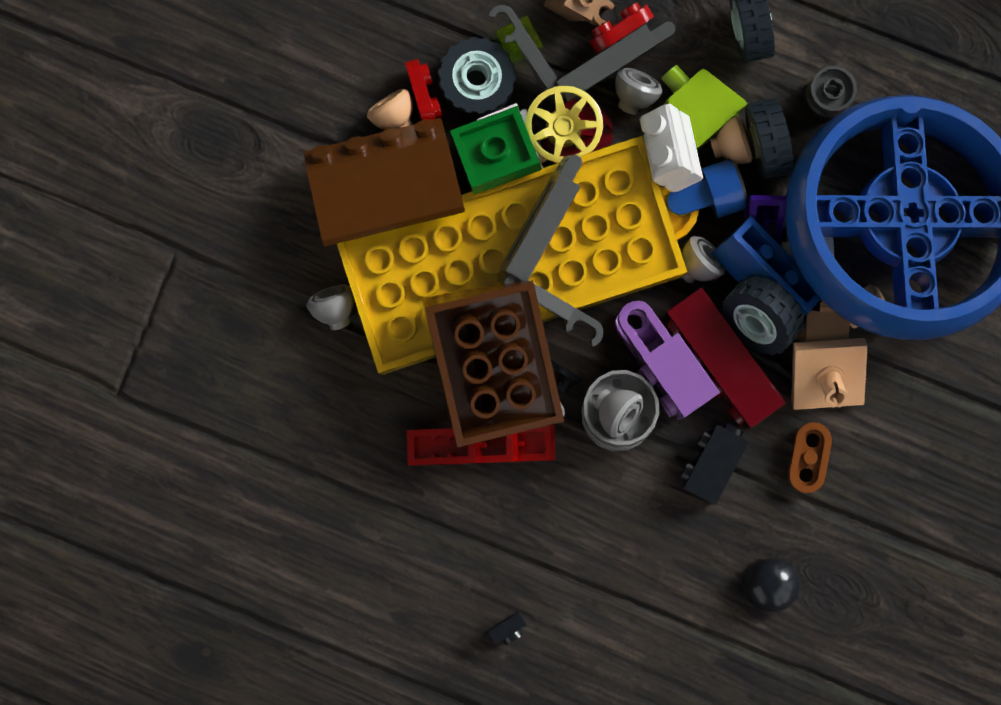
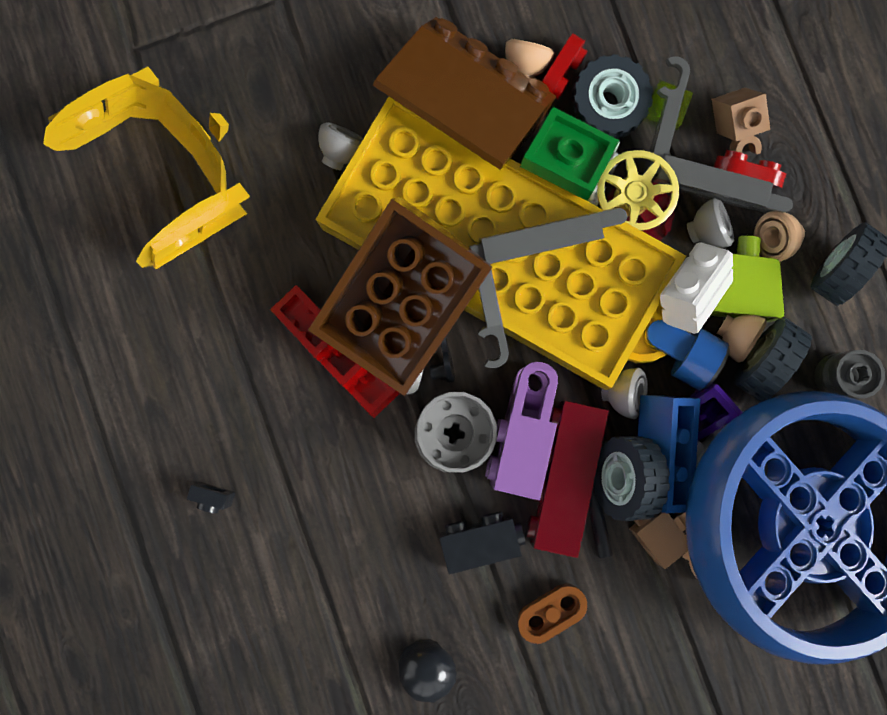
camera: 45 degrees right, 0 degrees up
light grey brick [594,389,643,438] -> none
light nougat tile [791,338,868,410] -> none
none -> yellow animal [43,67,250,269]
none -> light nougat brick [754,211,805,262]

